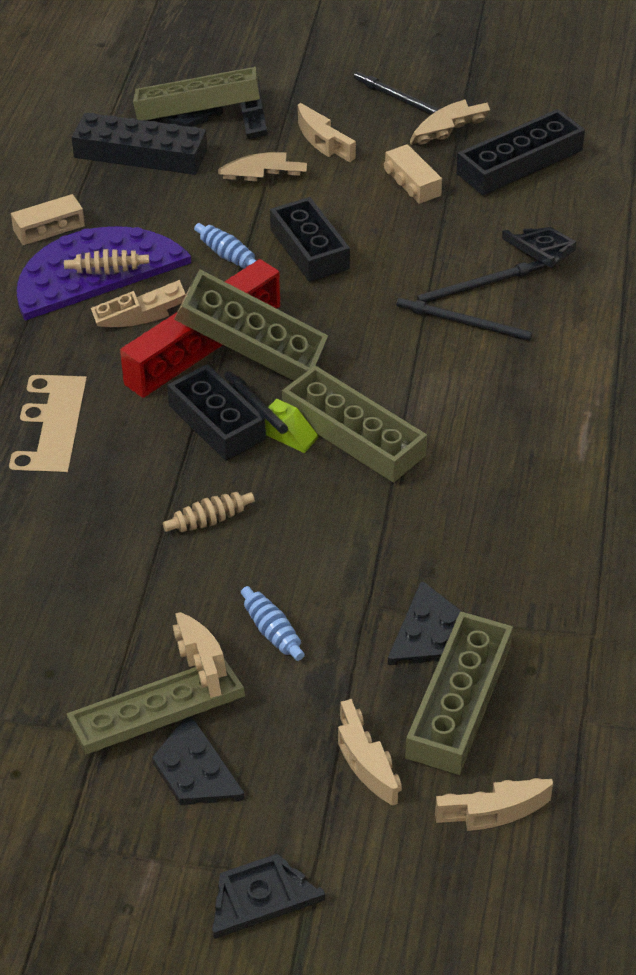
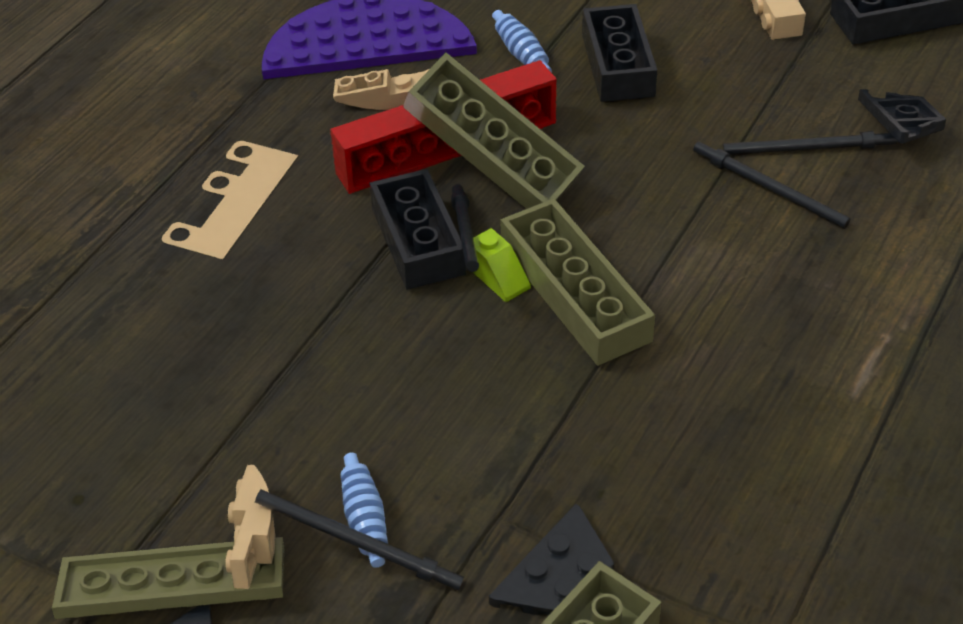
camera: 20 degrees right, 0 degrees up
tan piece [64,249,149,275] -> none
tan piece [163,492,255,532] -> none
none -> black bar [255,489,464,590]

